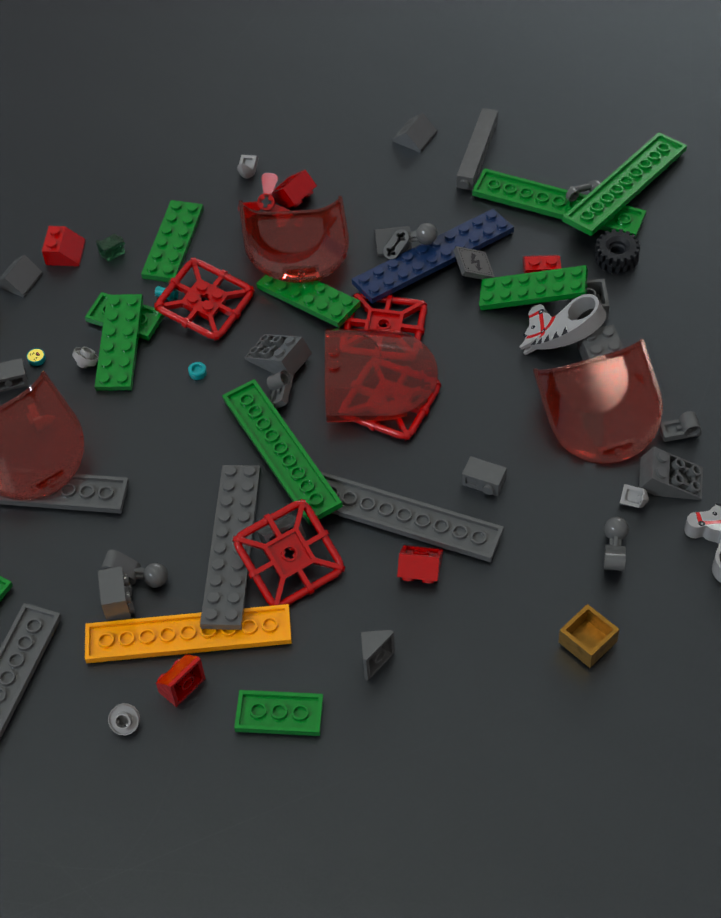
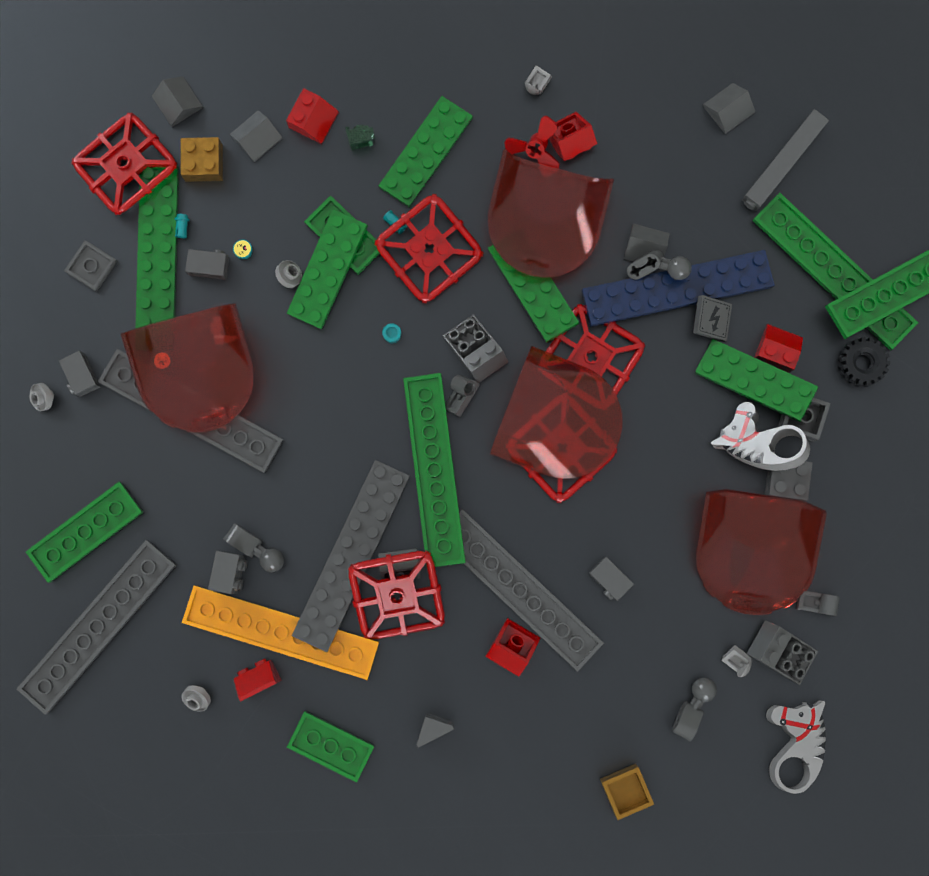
camera: 20 degrees right, 30 degrees up
dark grey bar [565,180,601,202] -> none

